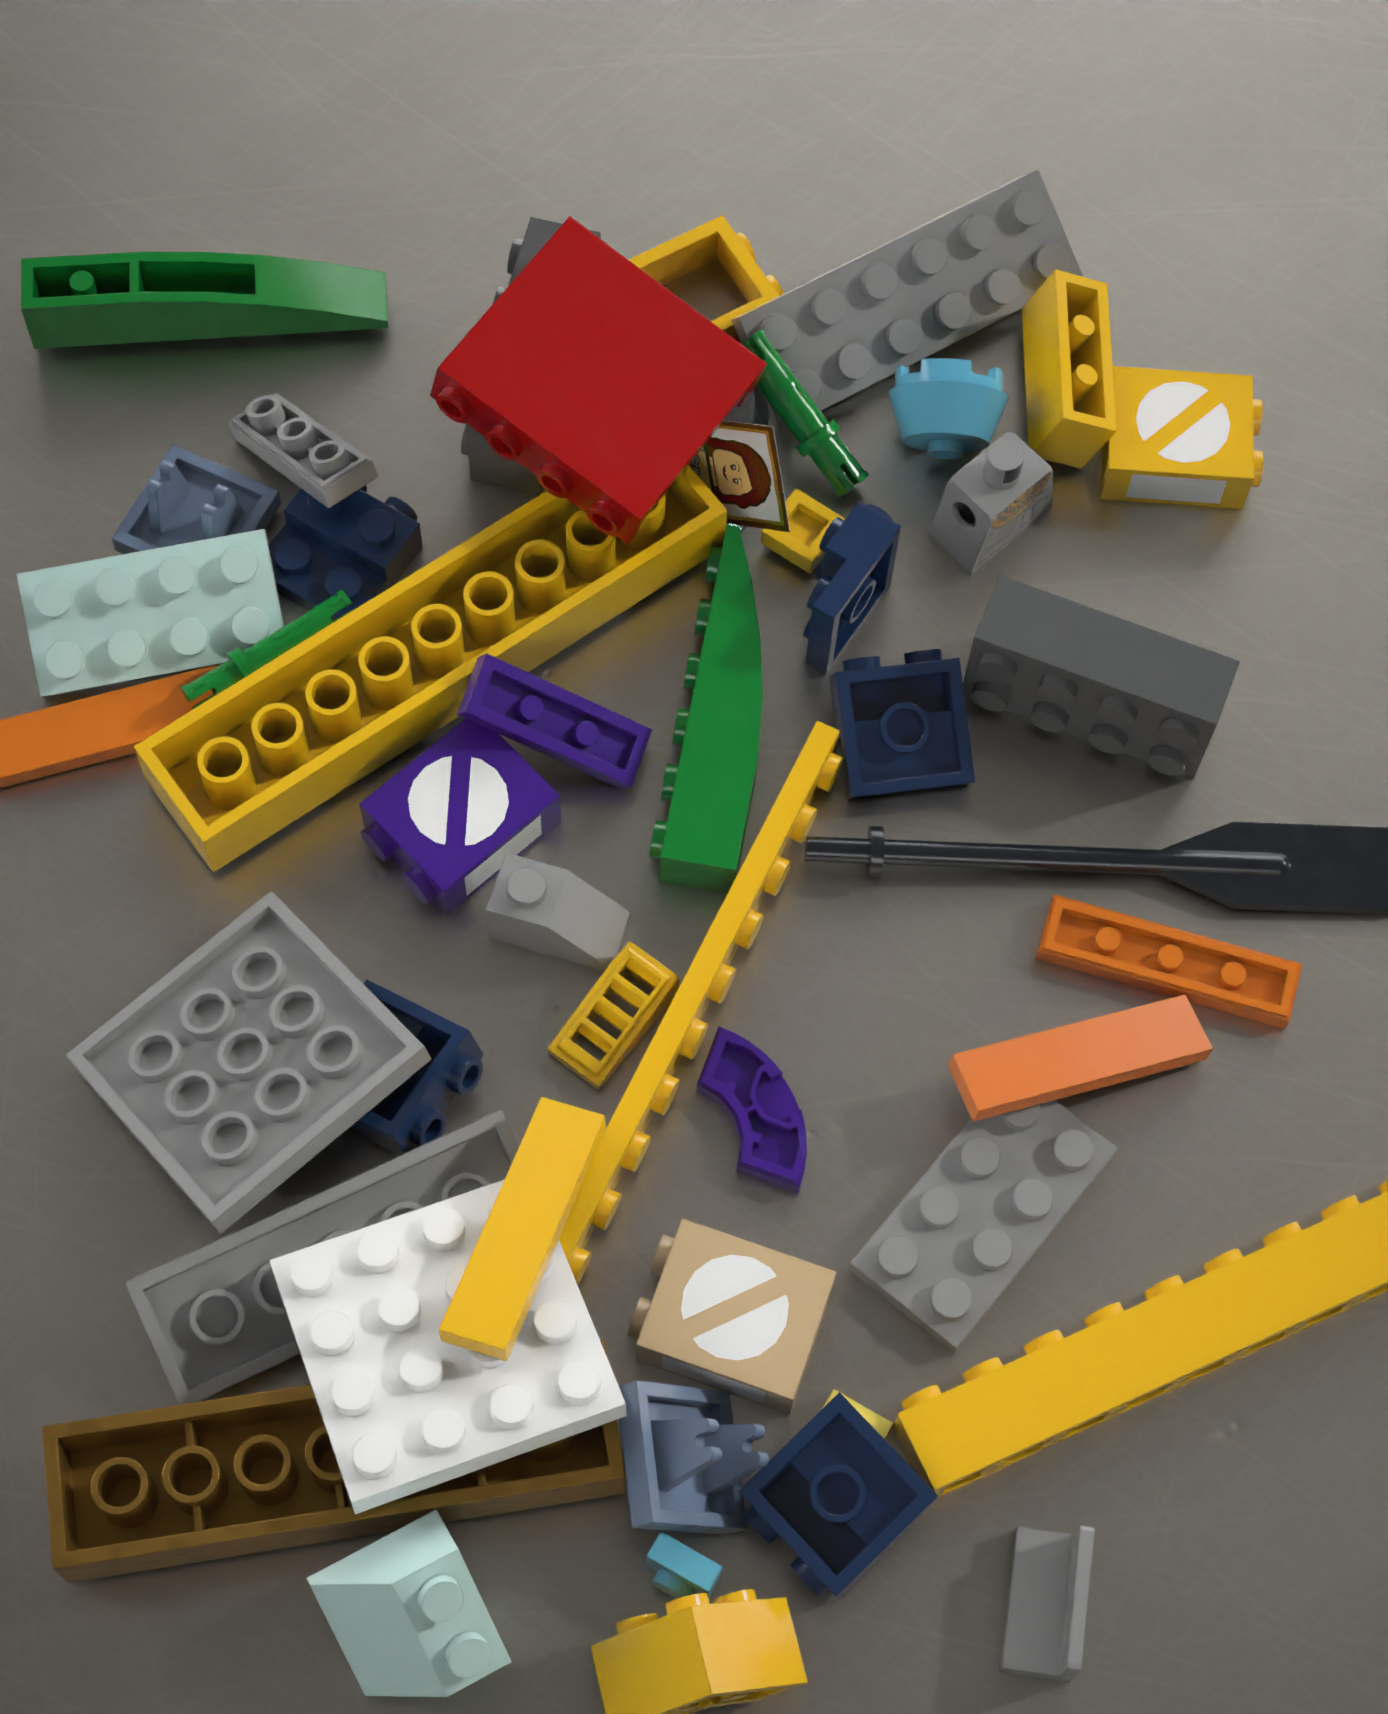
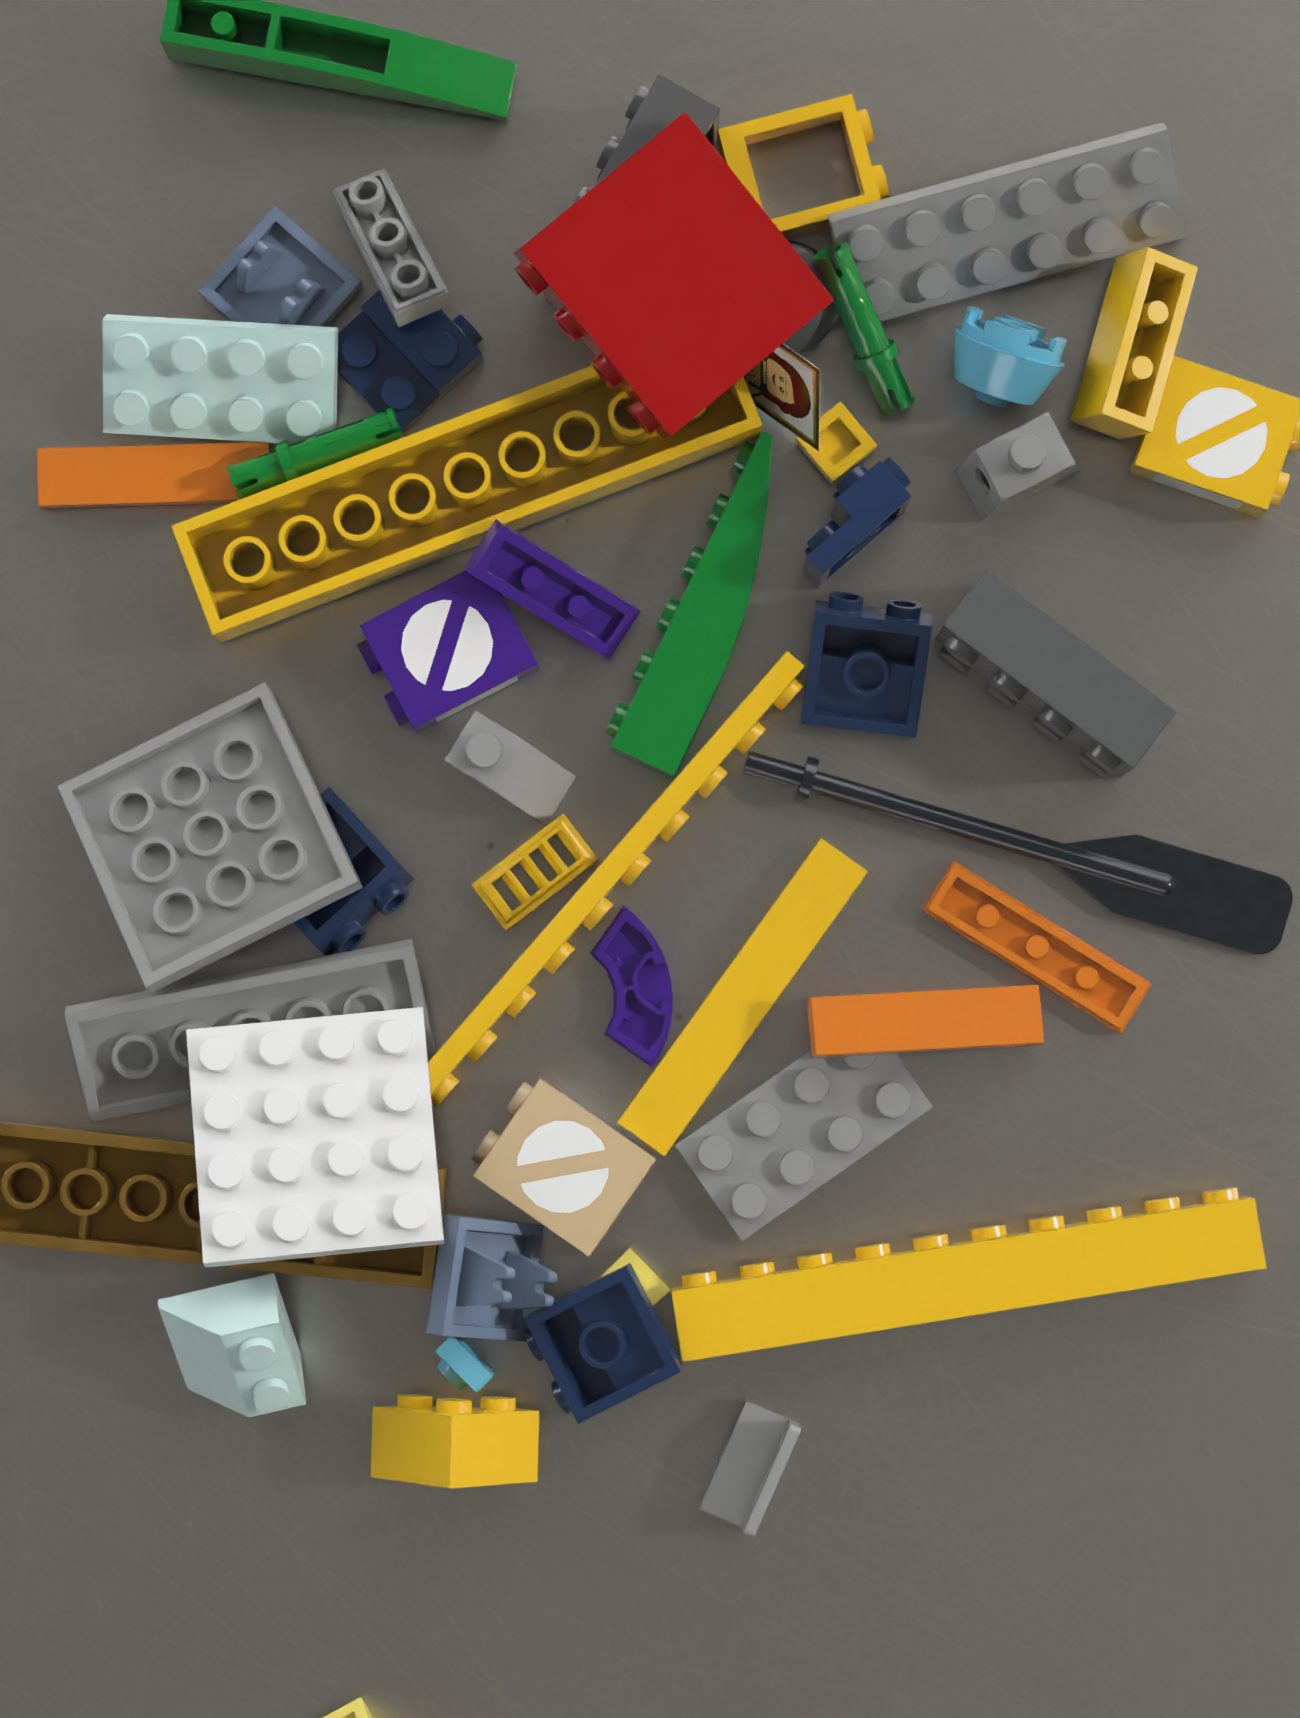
camera: 20 degrees right, 20 degrees up
yellow tile [439,1097,606,1361] -> none
none -> yellow tile [617,838,868,1156]

